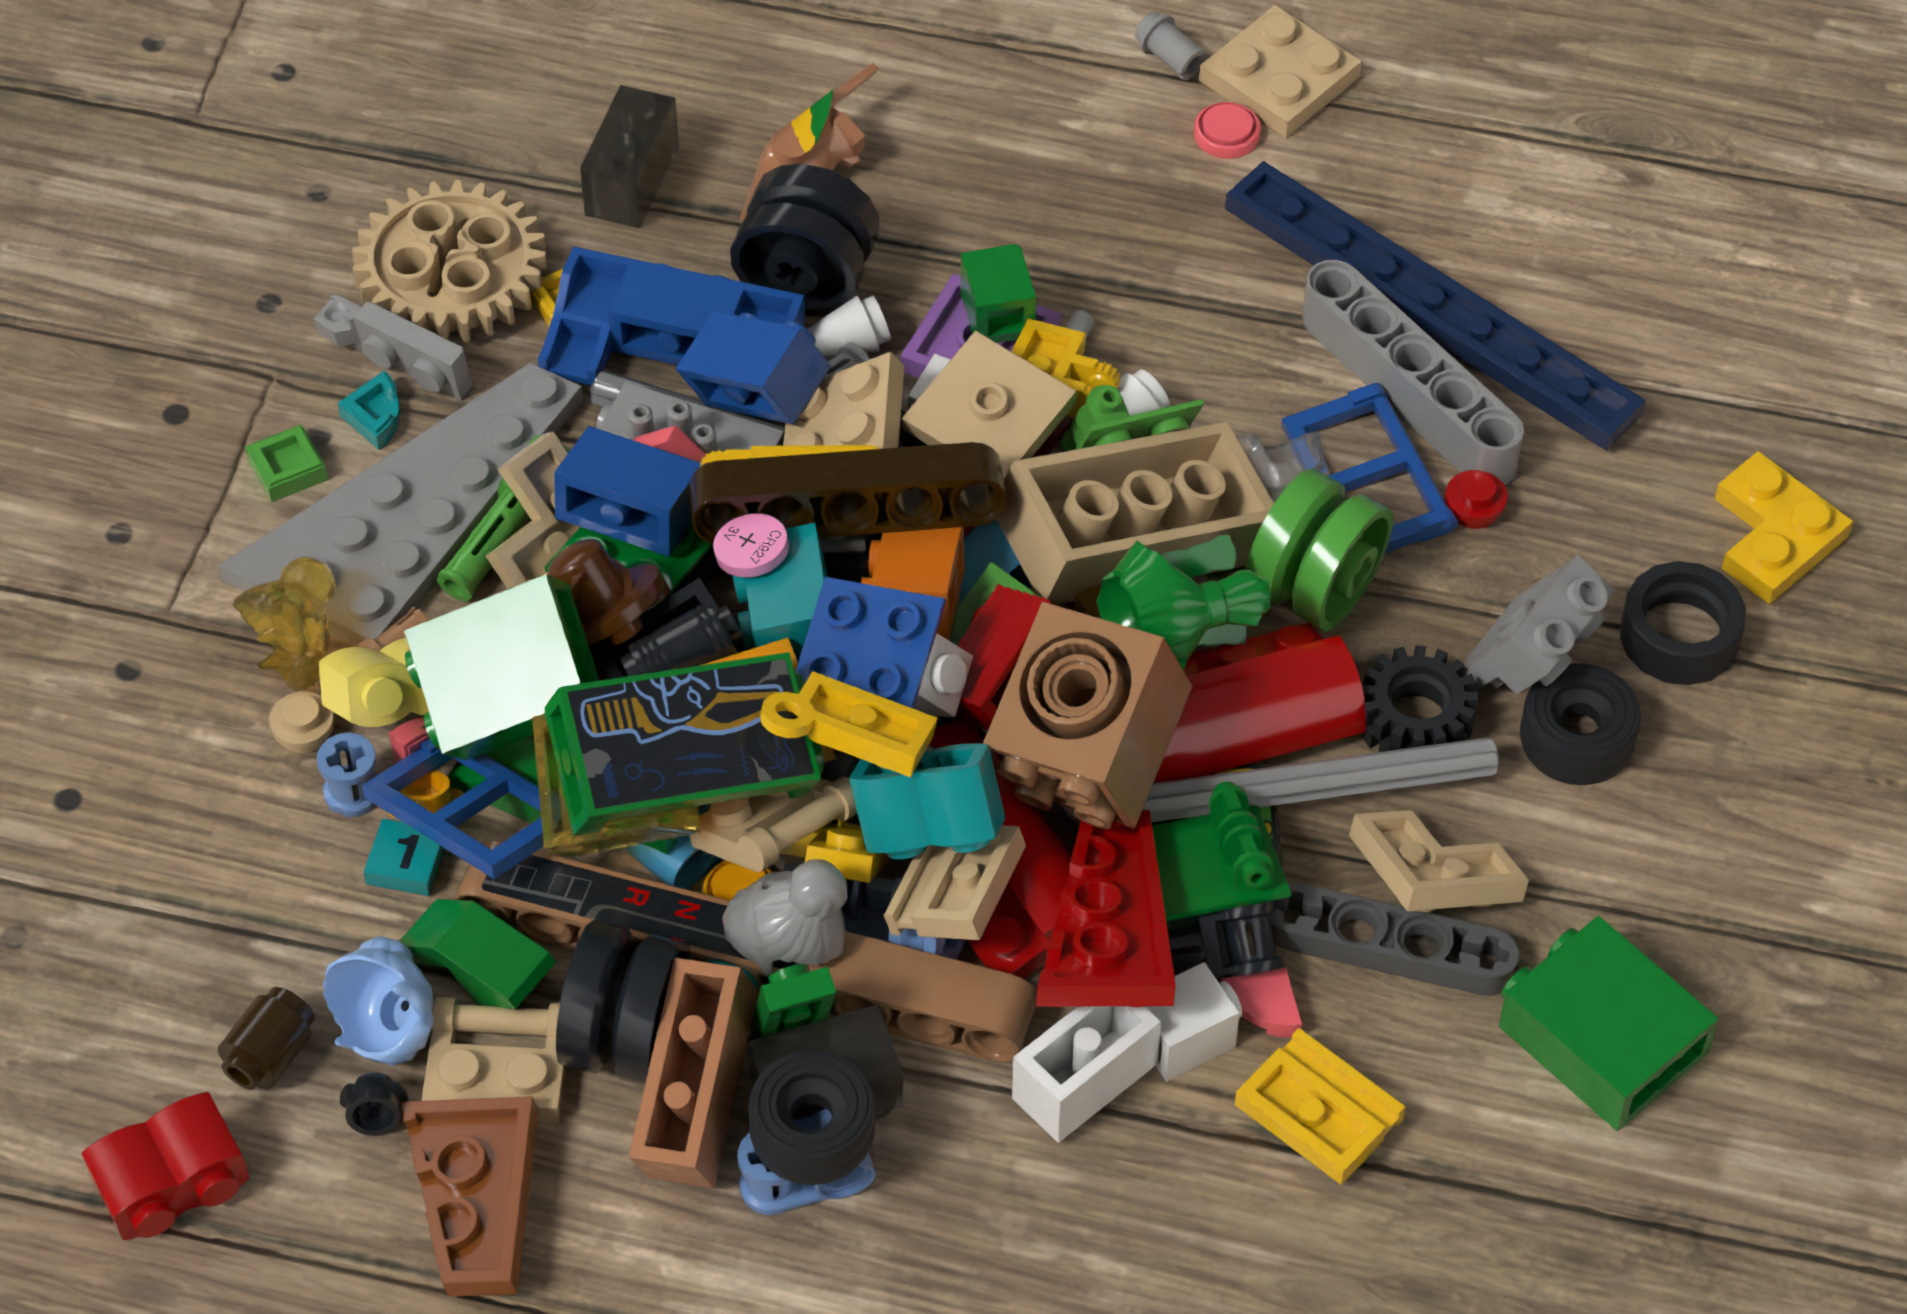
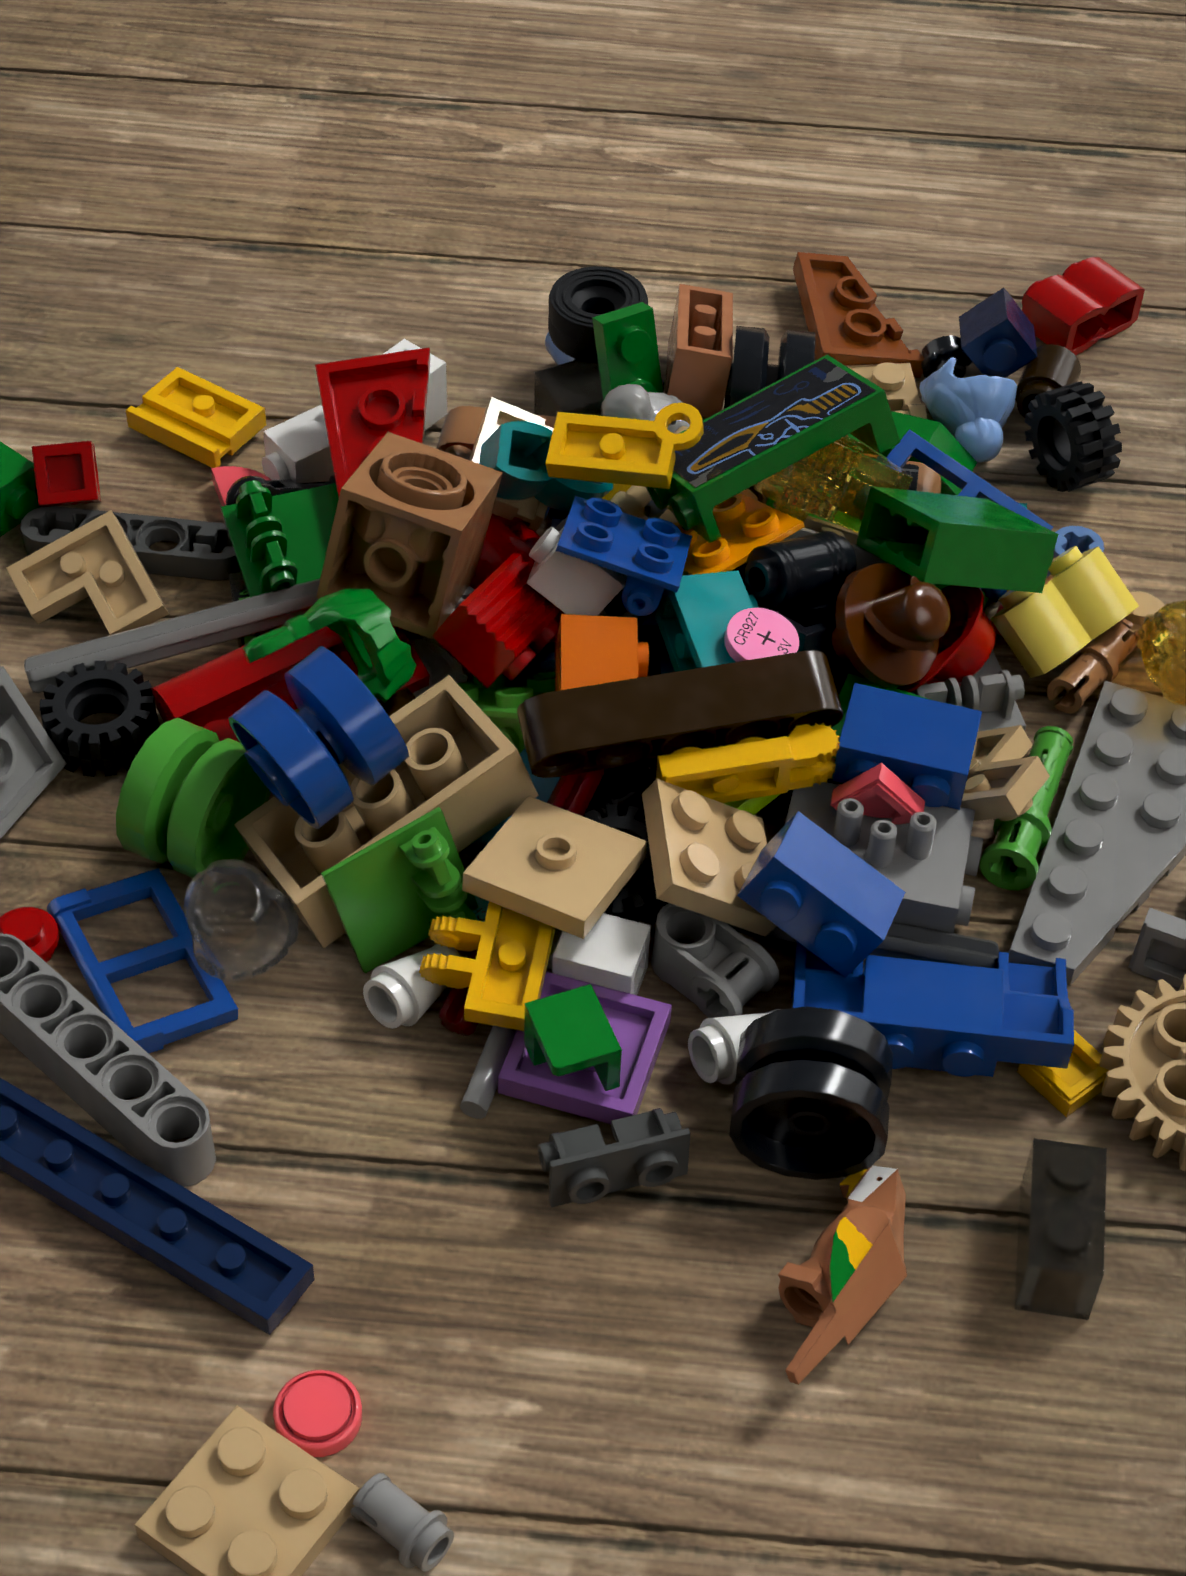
camera: 170 degrees right, 5 degrees down
none -> red brick [32,441,101,507]
none -> blue wheel [229,646,409,829]
none -> dark grey hinge [537,1108,691,1207]
none -> dark blue brick [959,288,1037,378]
none -> black tyre [1025,381,1122,492]

